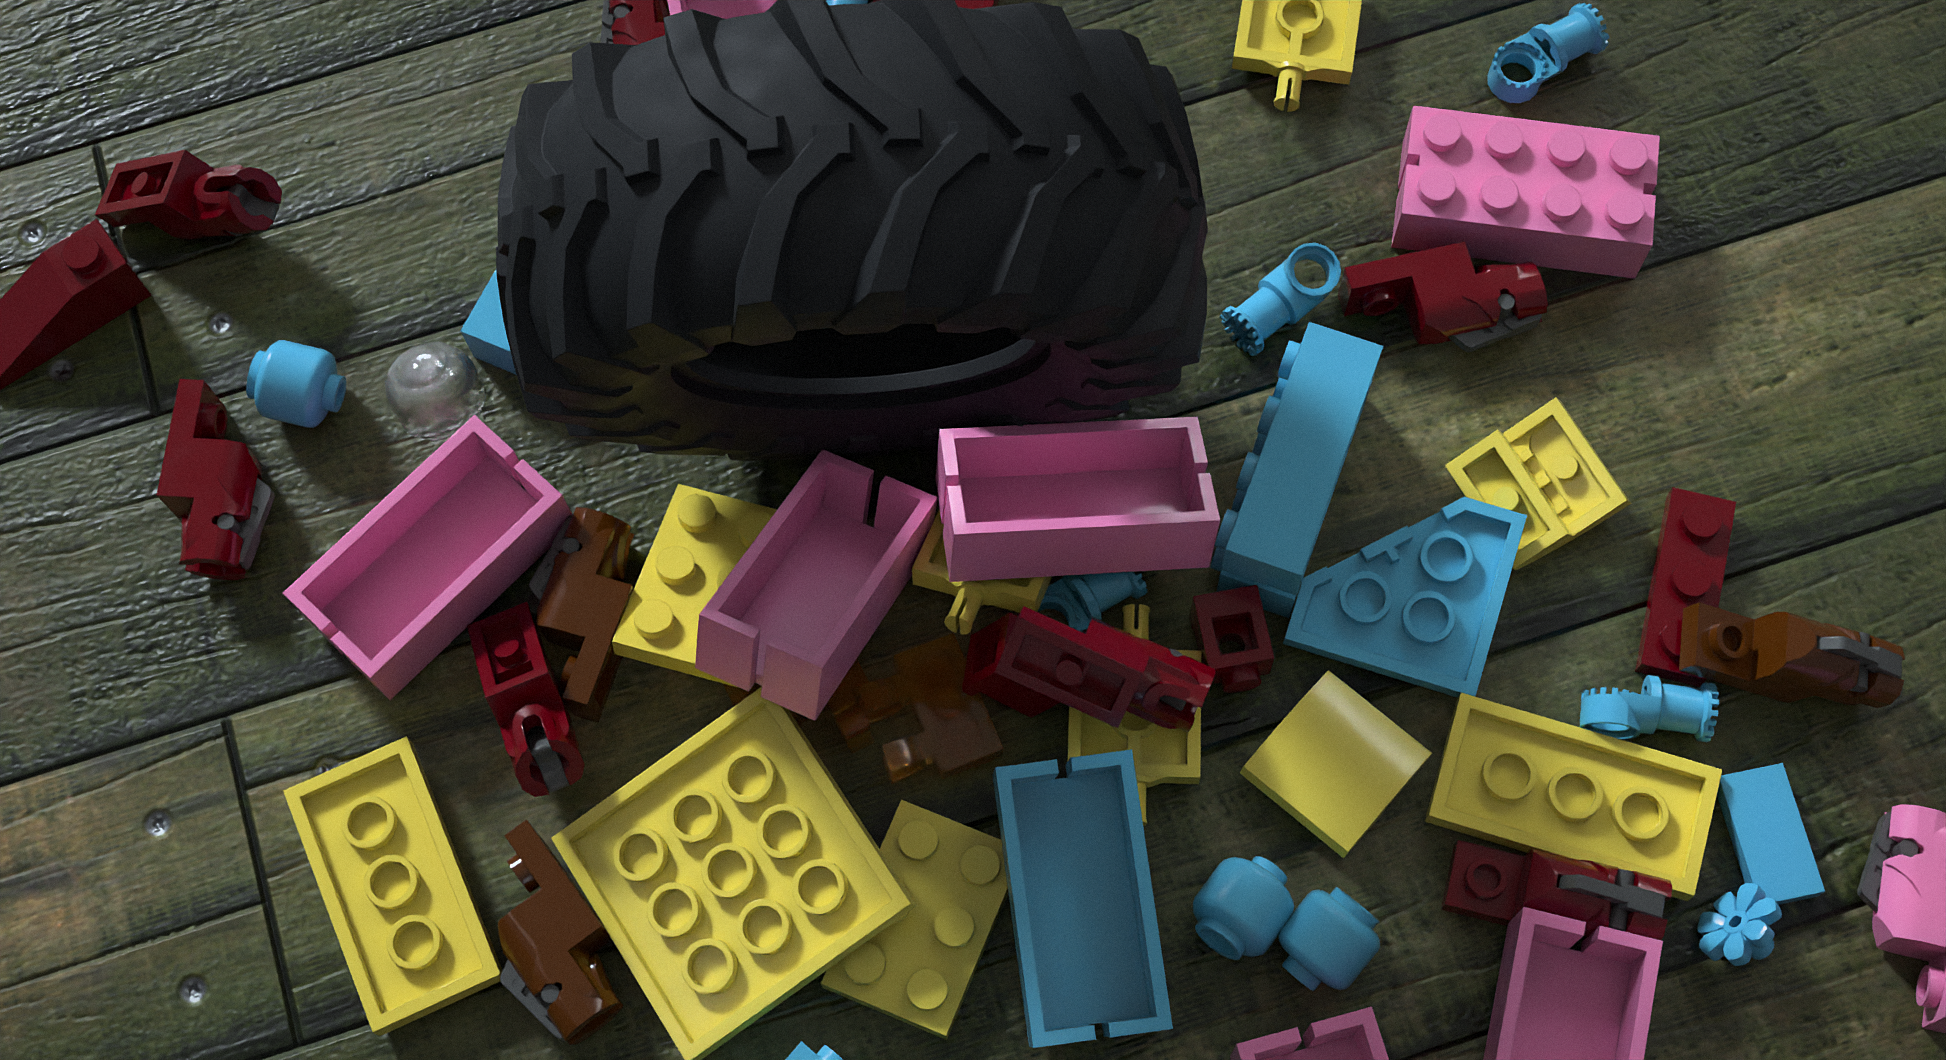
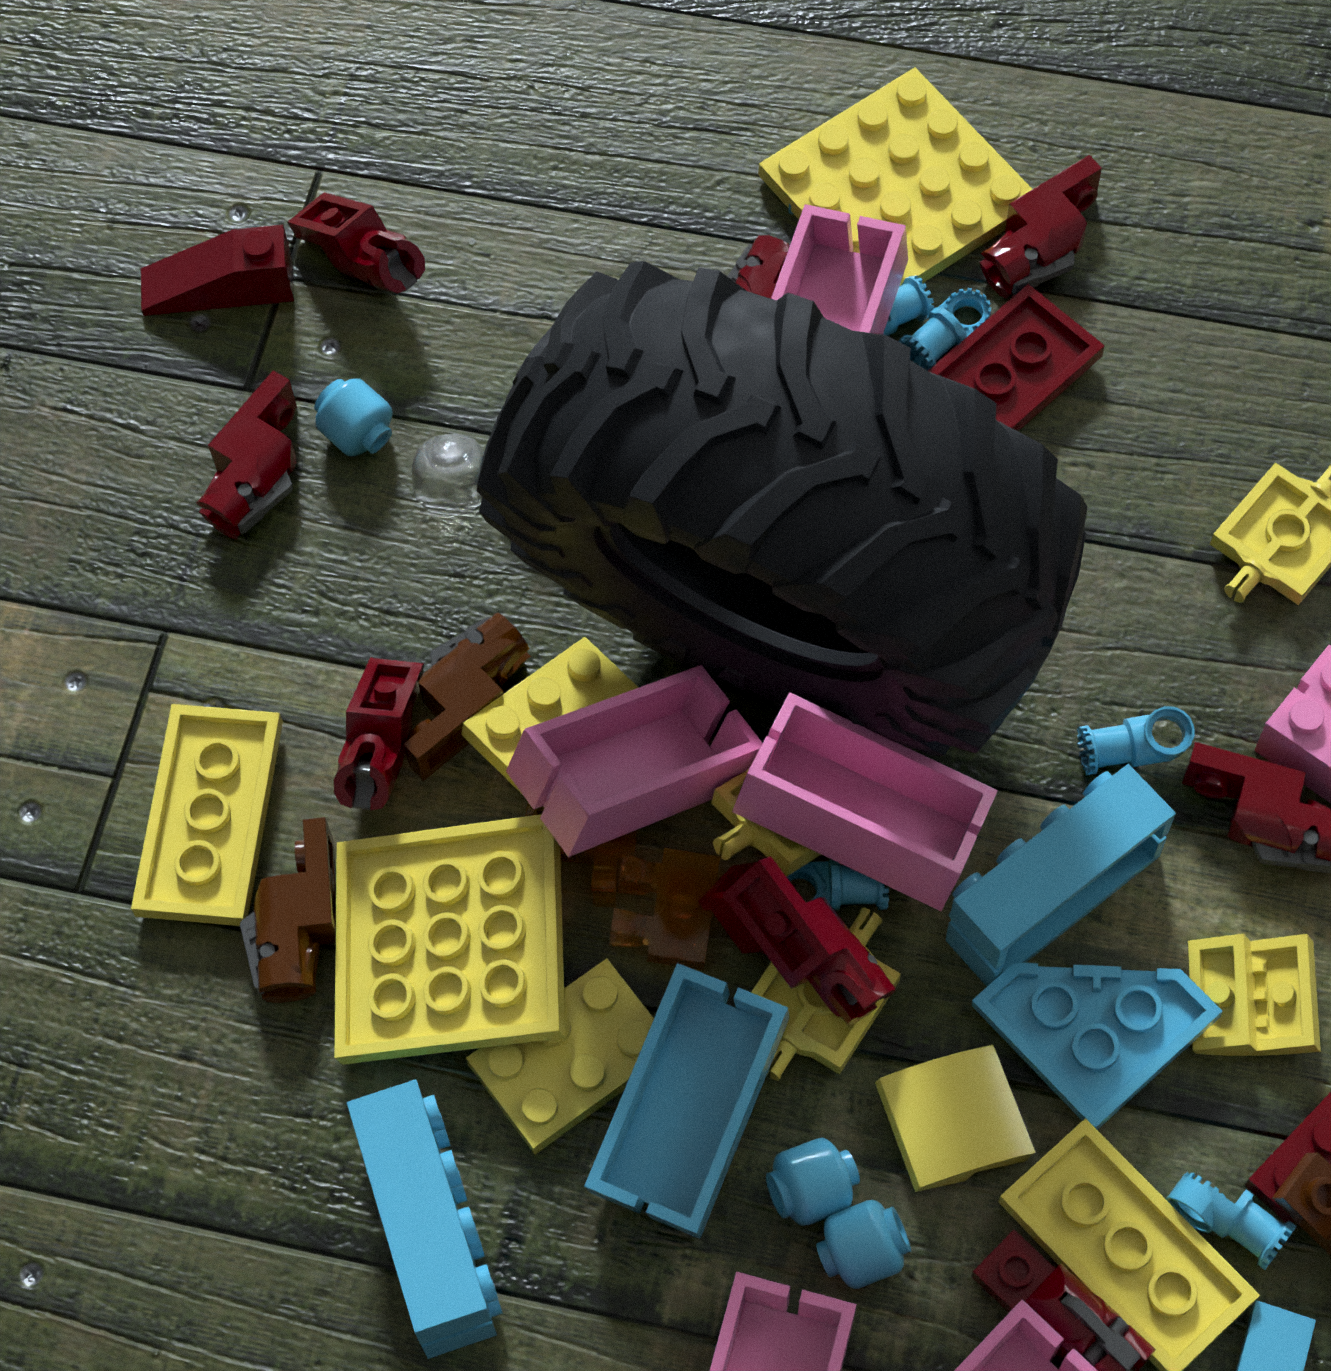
camera: 30 degrees right, 5 degrees down
bright pink piece [283,415,572,700] -> none
dark red brick [1189,585,1274,693] -> none

